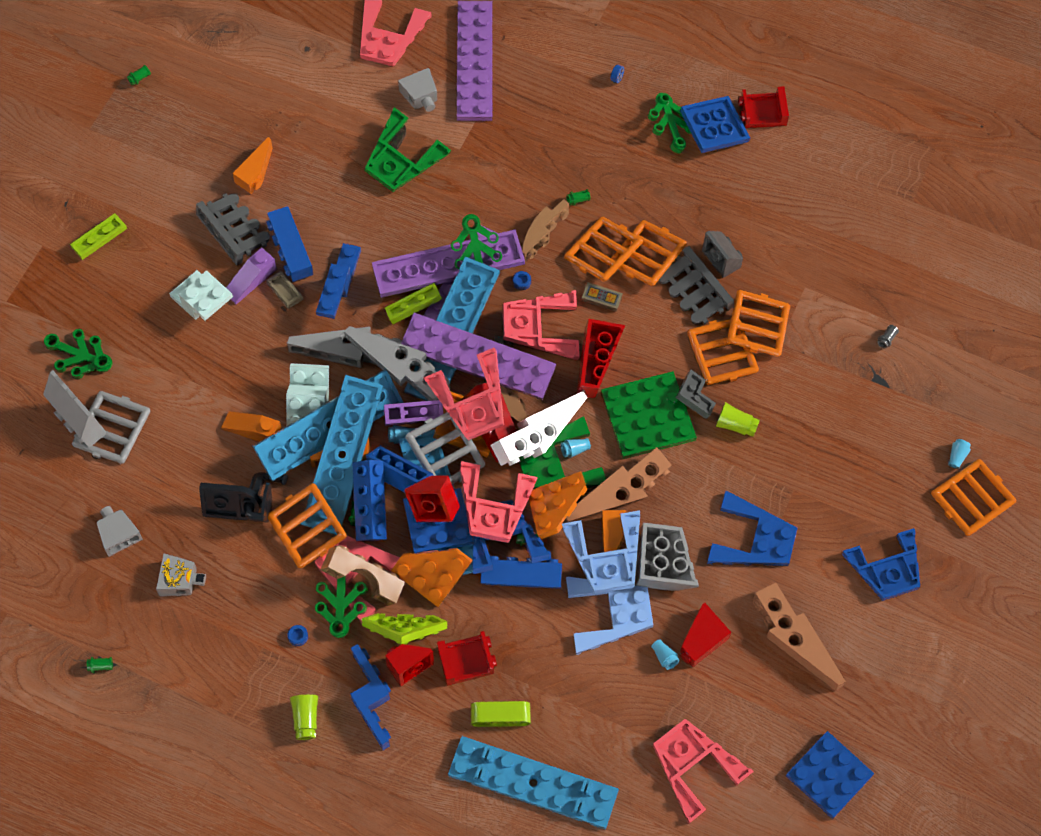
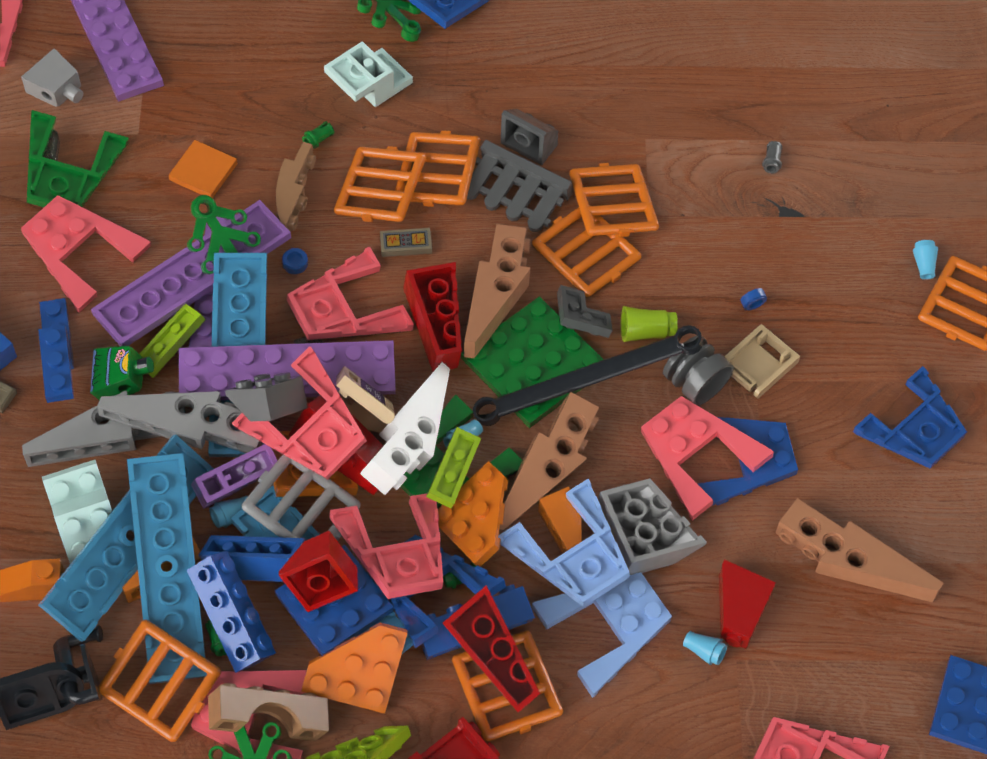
camera: 25 degrees left, 5 degrees down
none -> coral wing [21,195,151,313]
none -> green torso [90,346,154,401]
none -> orange tile [168,140,238,198]
none -> dark grey slope [225,372,308,422]
none -> light aqua bracket [324,41,413,108]
none -> tan container [336,366,395,424]
none -> lime plate [426,427,481,508]
none -> red wedge [443,585,540,713]
none -> orange bar [452,630,563,742]
none -> nougat brick [464,224,530,358]
none -> black piece [473,325,703,426]
none -> coral wing [641,396,774,521]
none -> dark grey wheel [663,335,734,406]
none -> tan container [724,324,800,399]
none -> blue tile [740,288,767,310]

